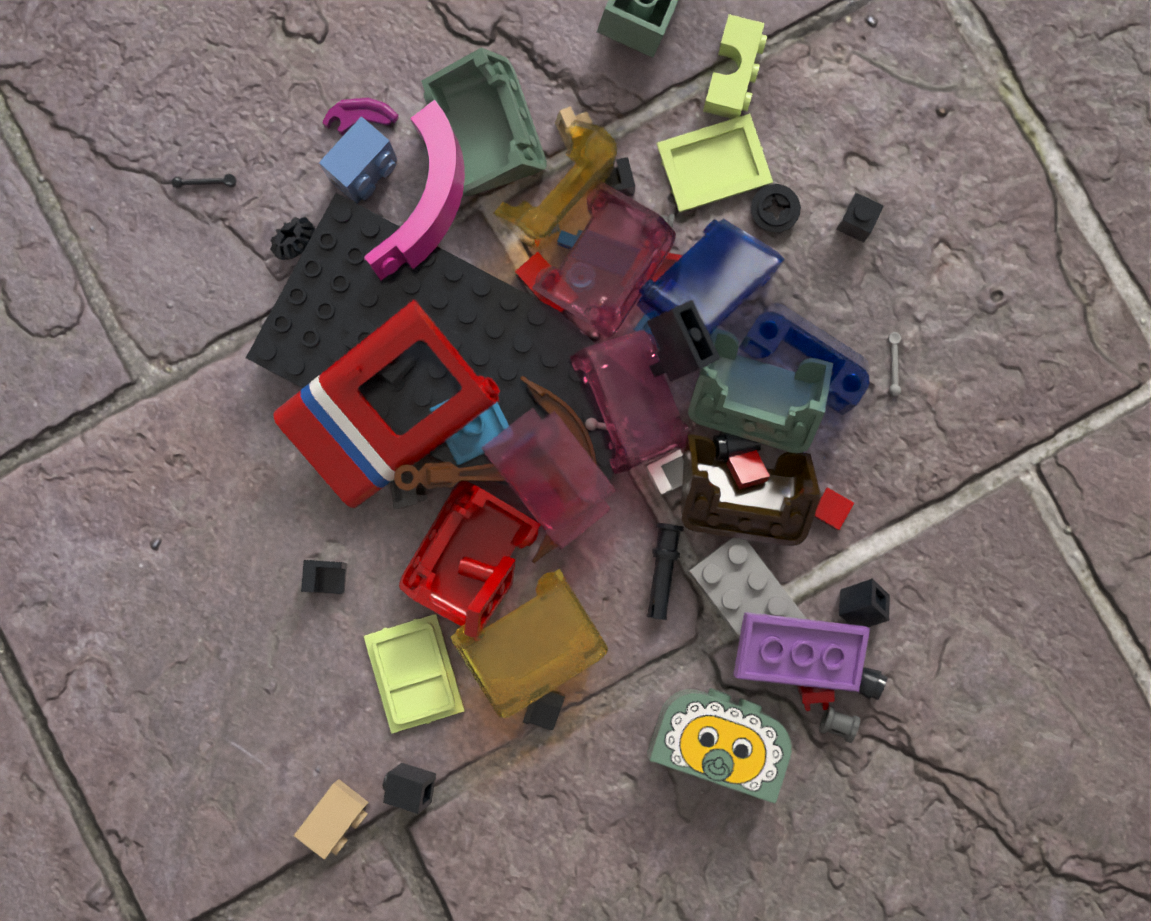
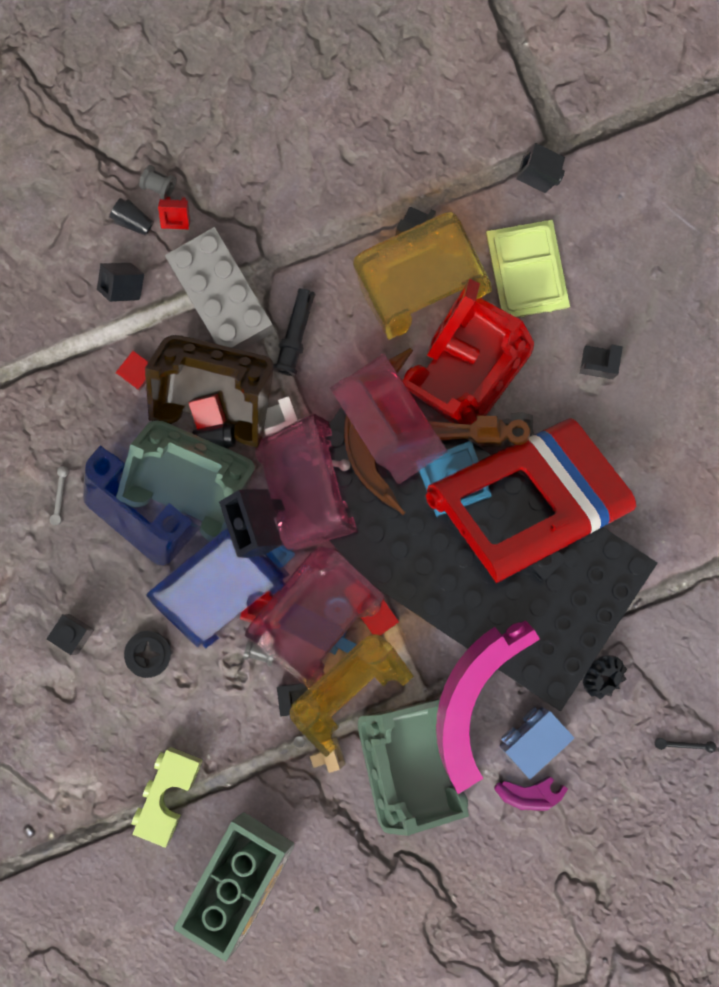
camera: 175 degrees left, 0 degrees up
tan piece [294,779,369,860] -> none
brick [647,688,791,804] -> none
yellowish green piece [656,114,773,213] -> none
medium lavender tile [733,612,870,692] -> none

